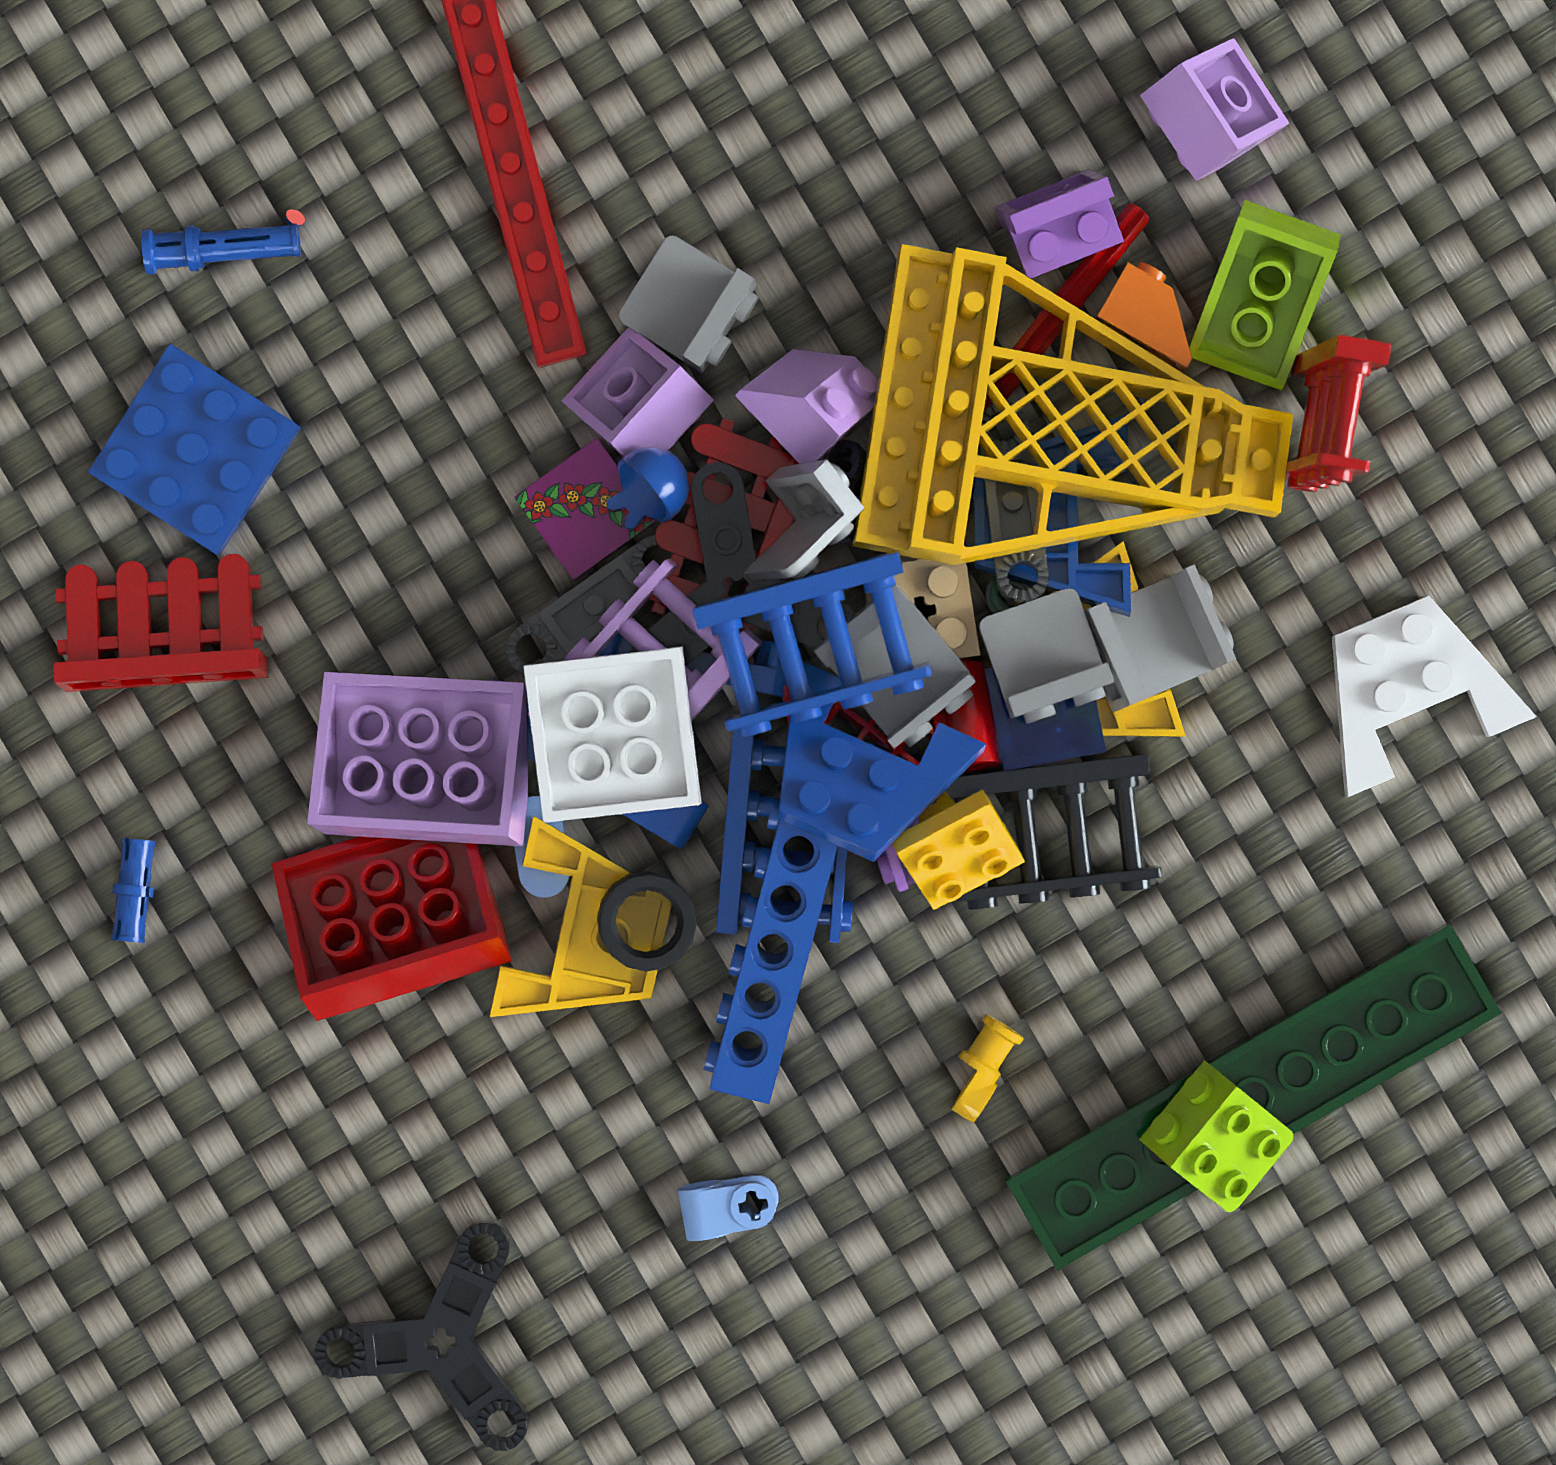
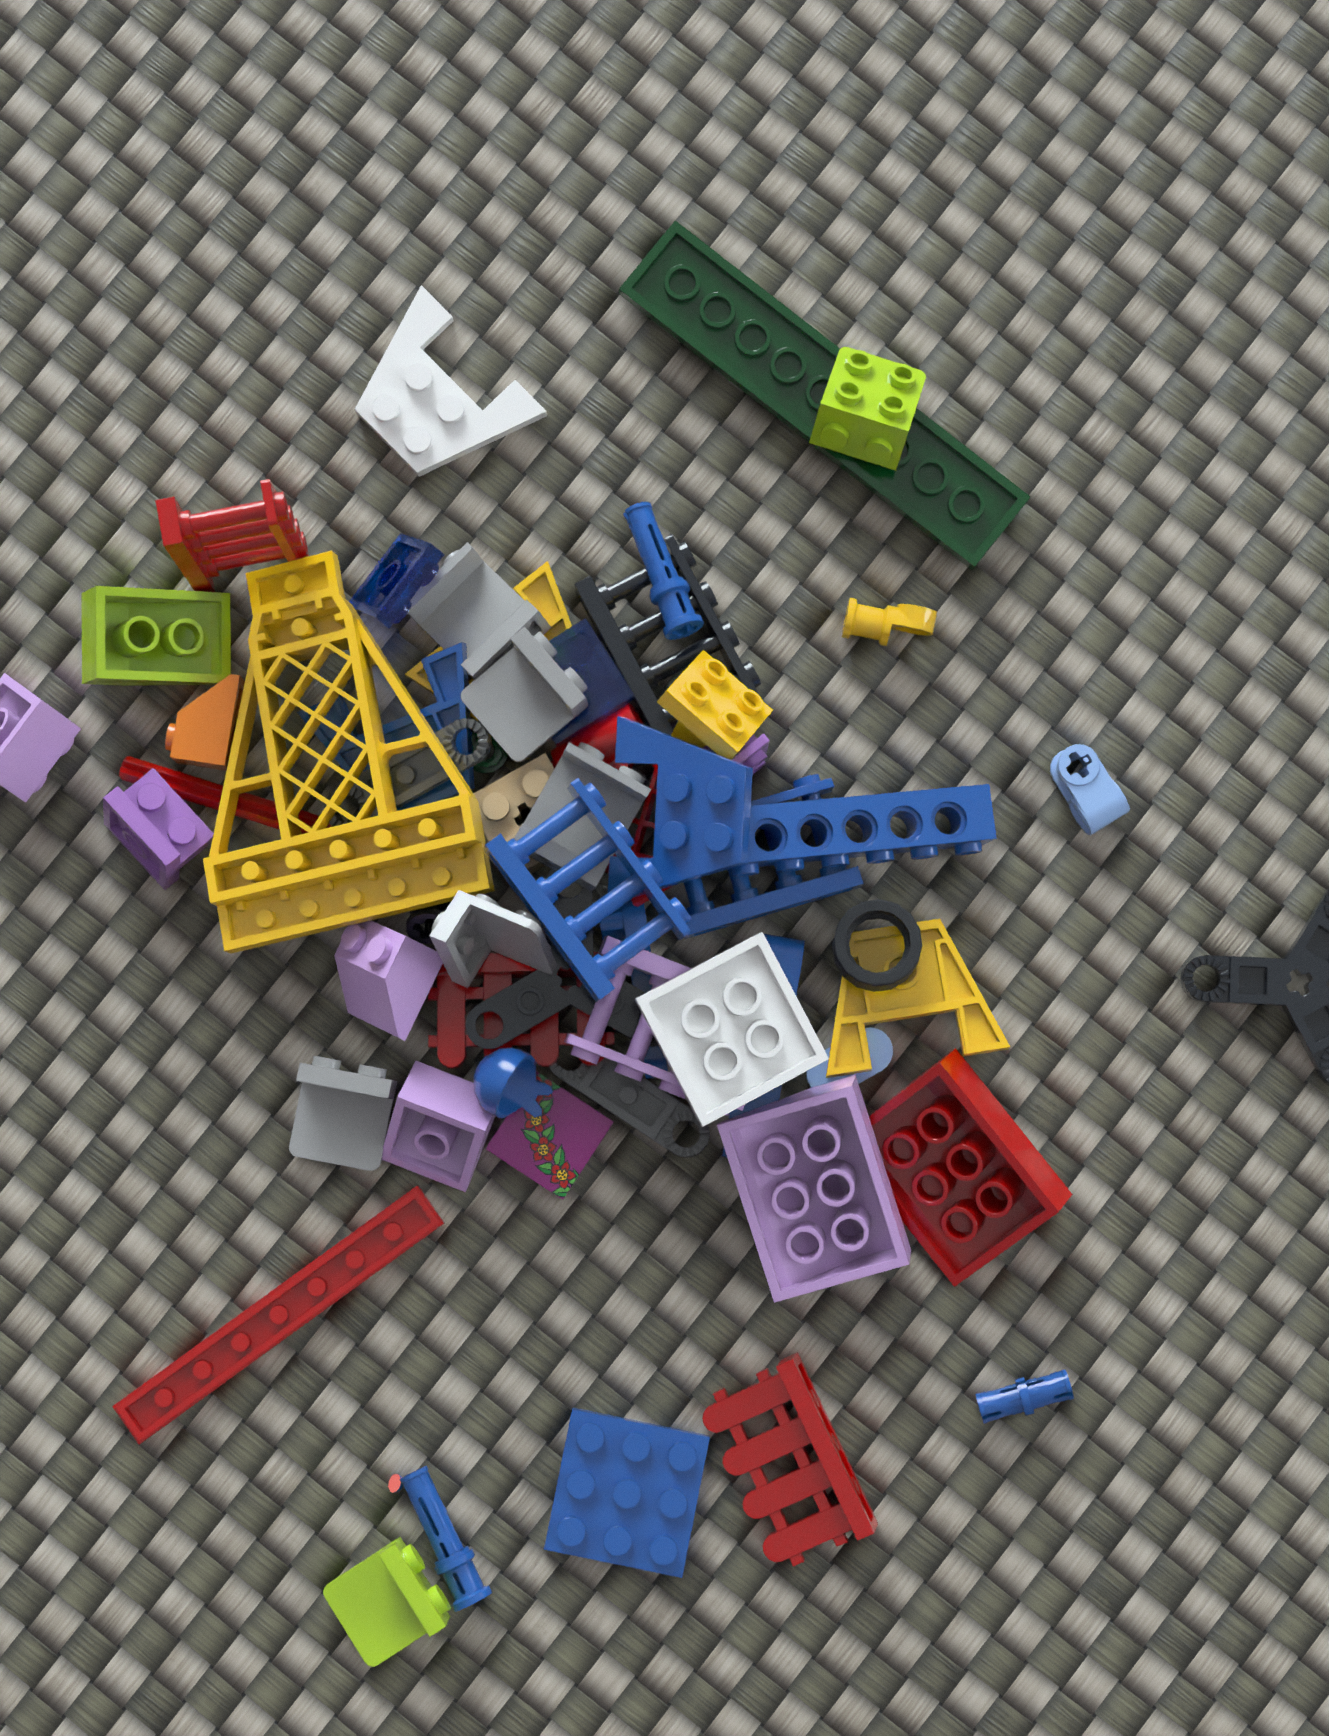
camera: 105 degrees left, 5 degrees down
none -> lime bracket [323,1537,451,1667]
none -> clear blue plate [349,533,445,628]
none -> blue pin [623,502,704,640]

